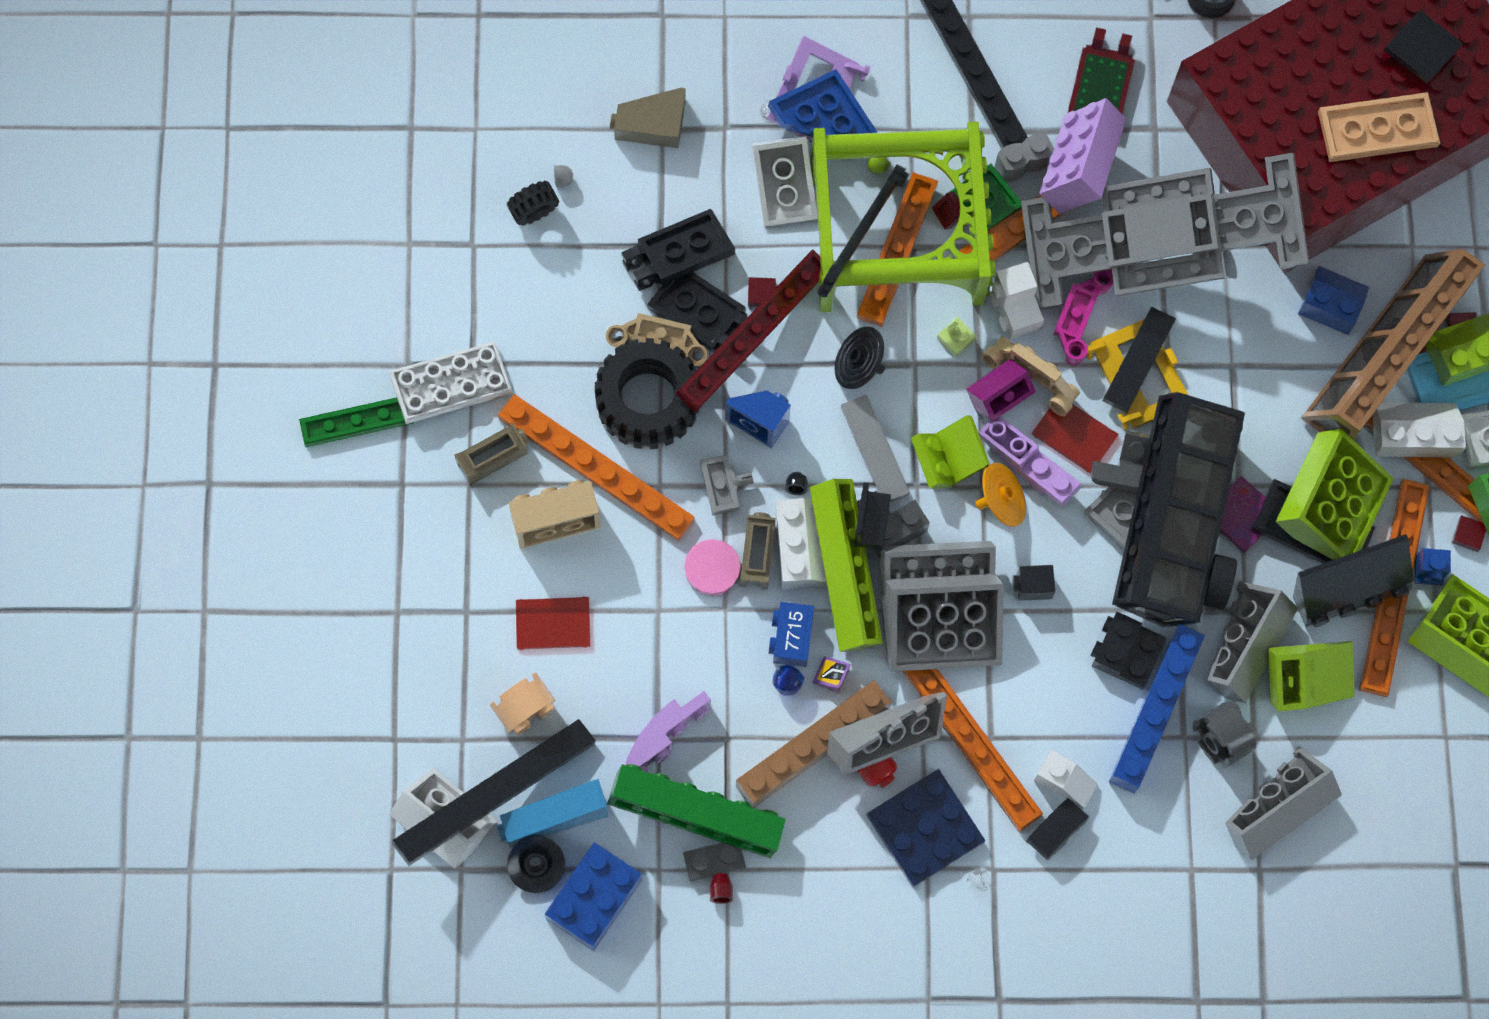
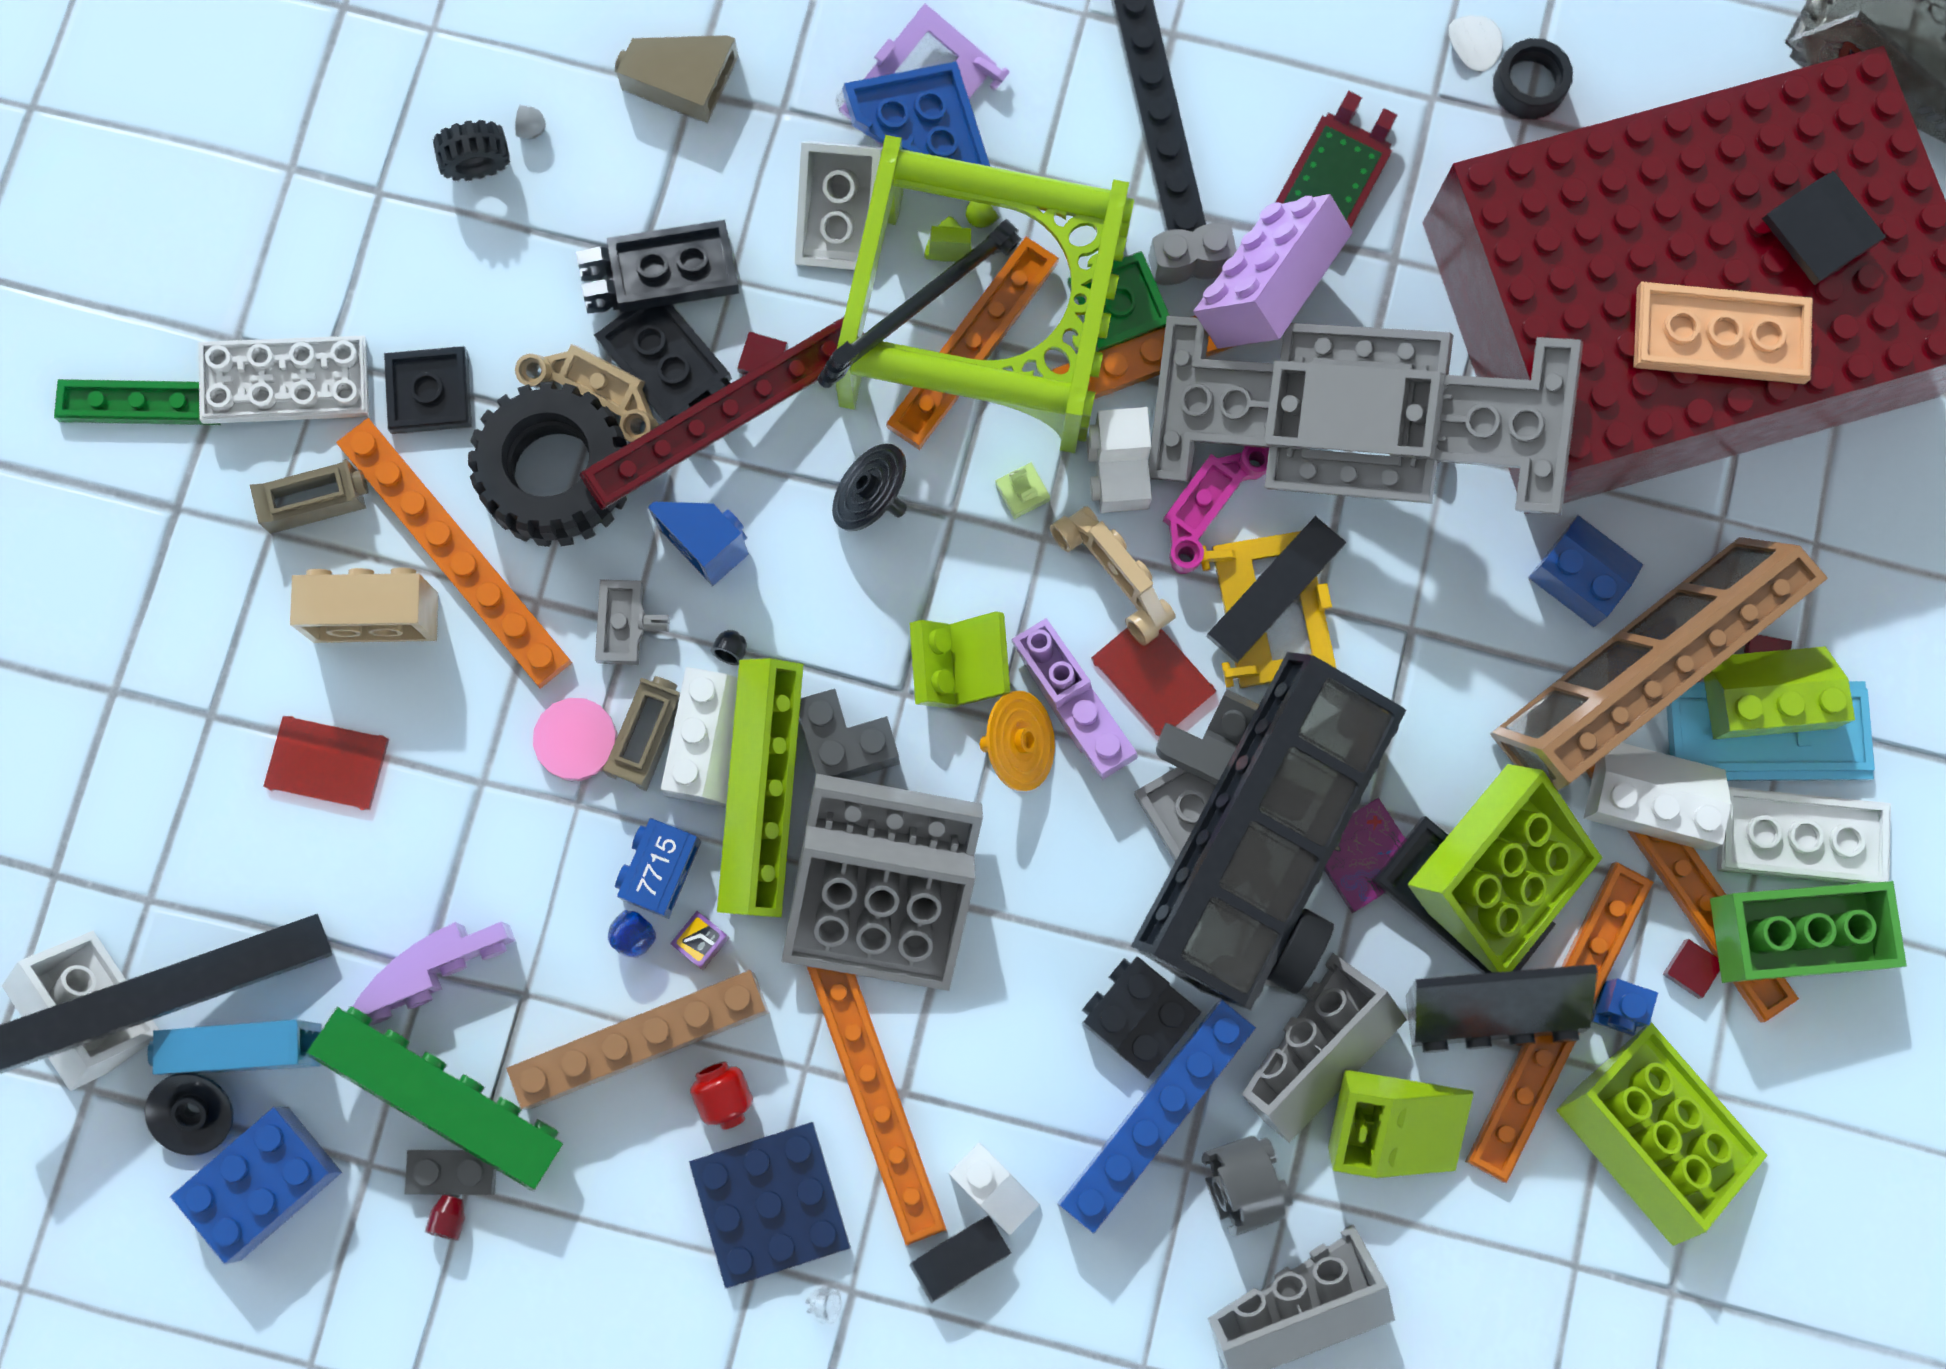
camera: 15 degrees right, 5 degrees up
light nougat brick [489,672,556,736] -> none
light grey wedge [827,692,947,775] -> none
light grey tile [841,395,910,503] -> none
black panel [855,482,891,550] -> none
dark red tile [932,191,960,230] -> none
magenta brick [966,359,1036,422] -> none
black brick [1012,565,1055,601] -> none
none -> black tile [384,346,472,434]
none -> lime tile [924,216,972,262]

